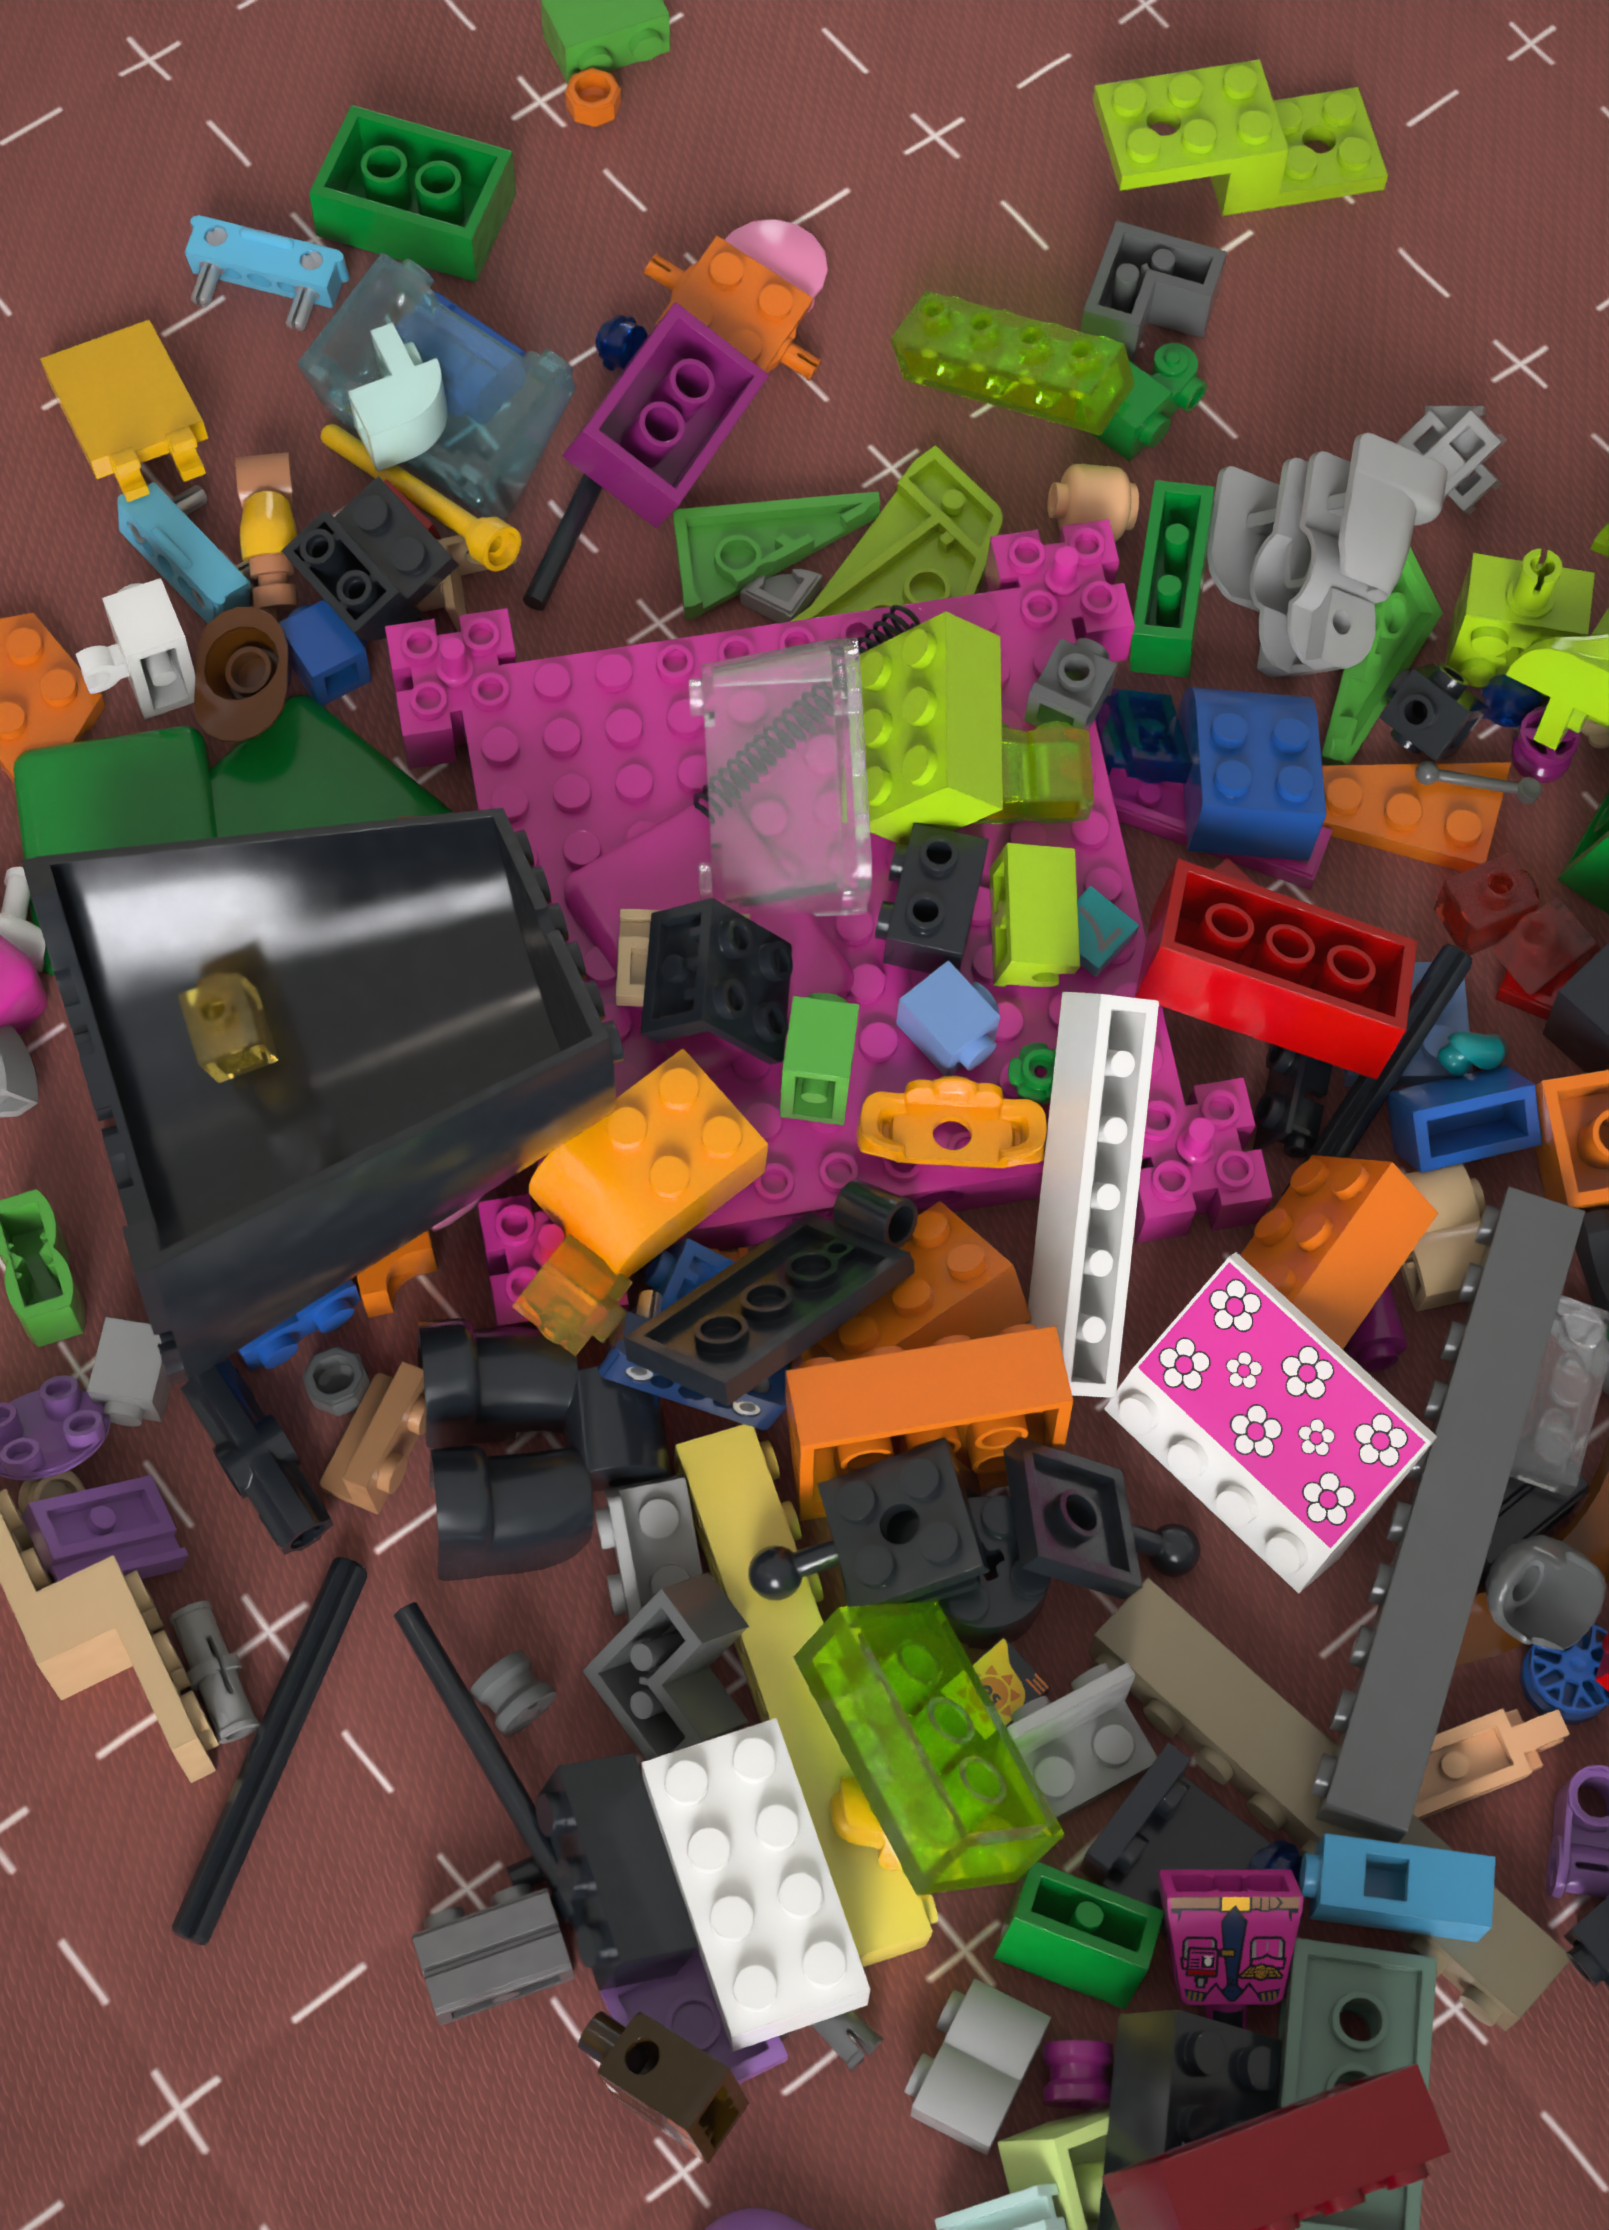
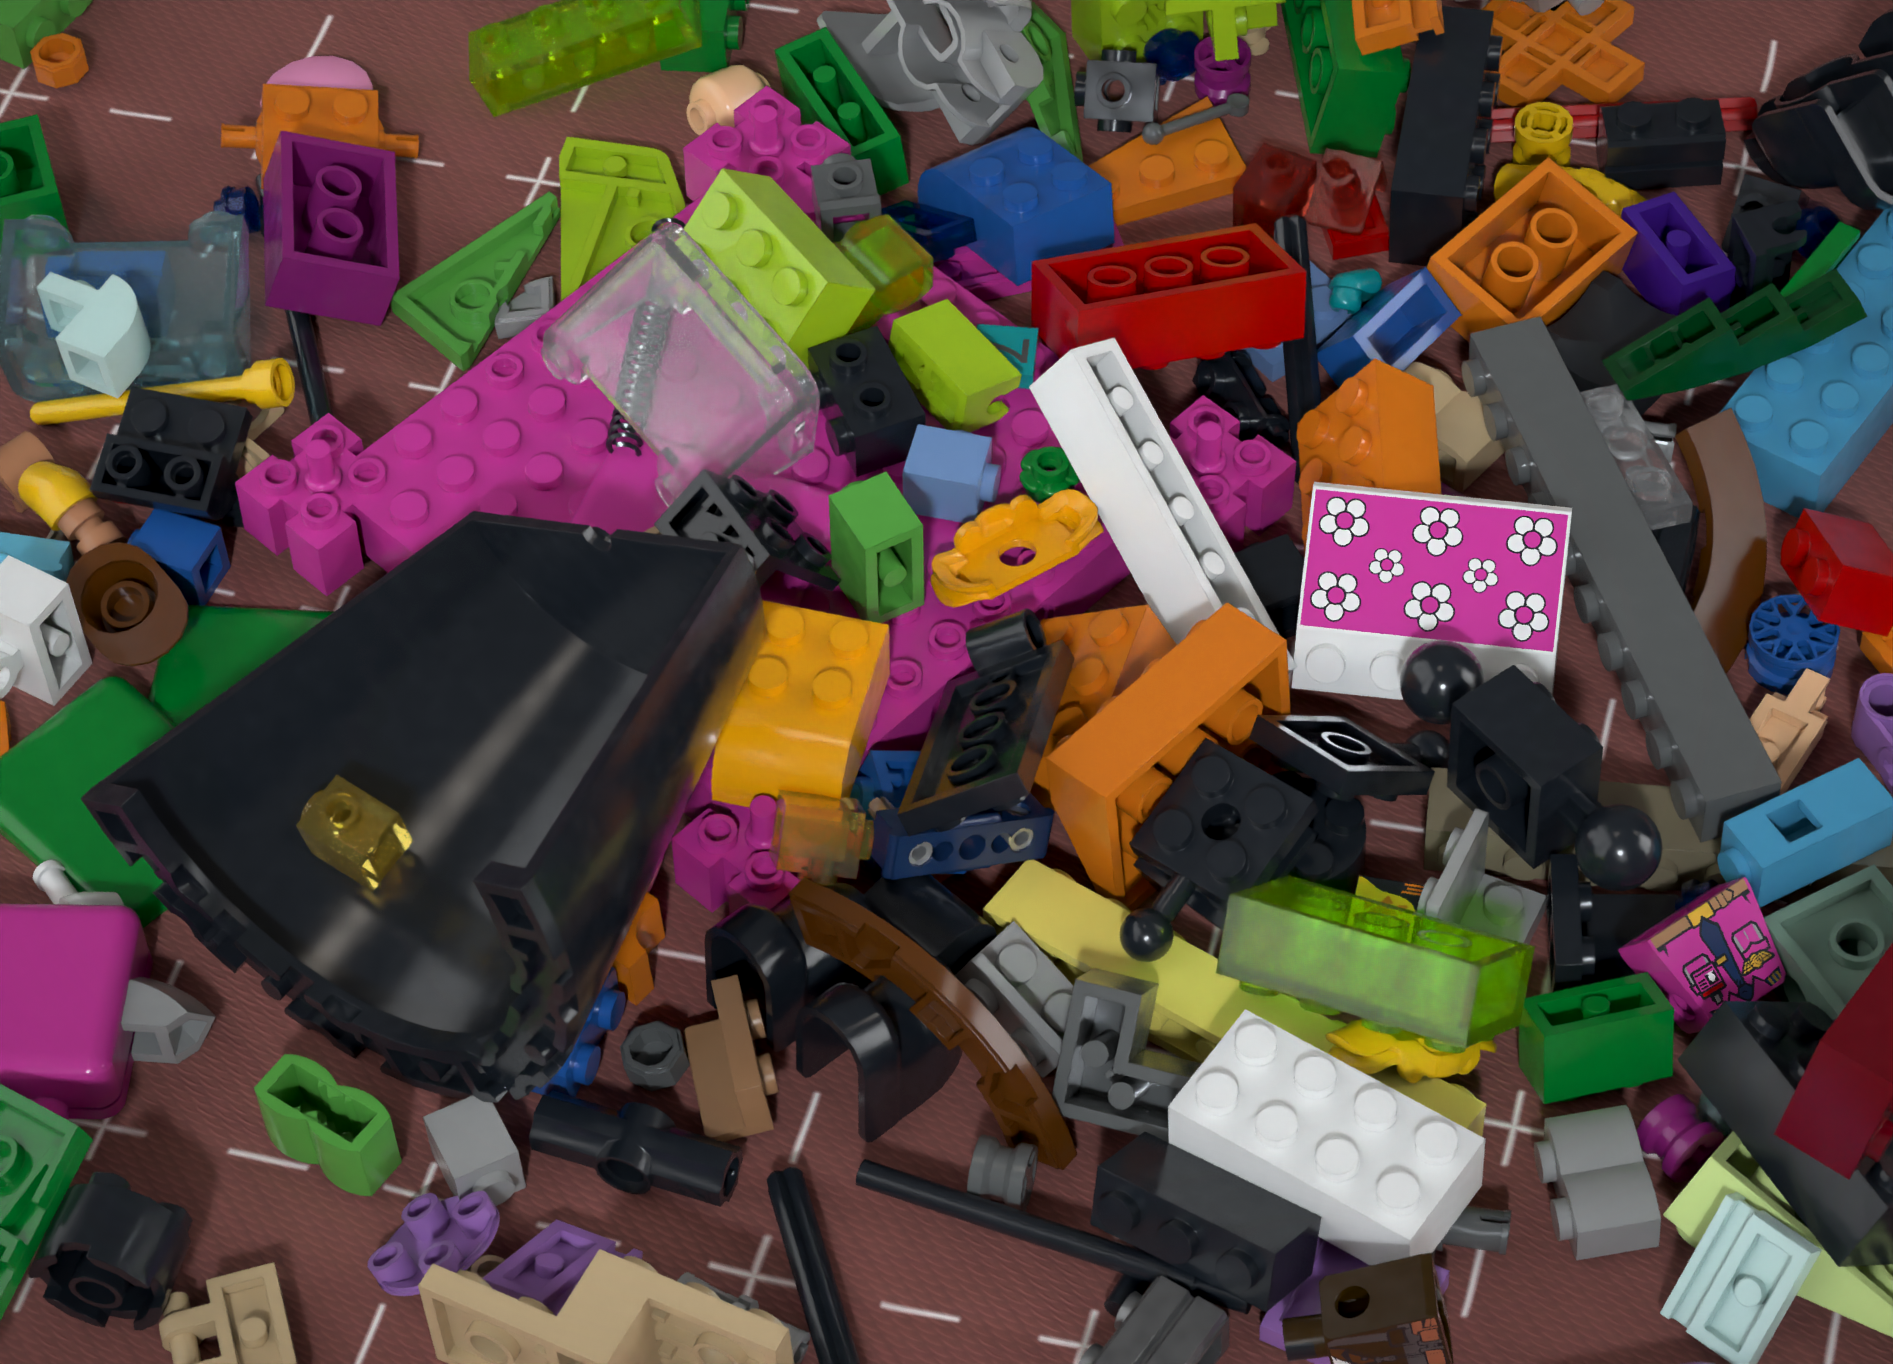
camera: 30 degrees left, 15 degrees down
dark grey hair [1485,1535,1607,1650] -> none
none -> reddish brown tile [789,878,1078,1170]
none -> black brick [1234,534,1304,639]
none -> black brick [1400,640,1662,891]

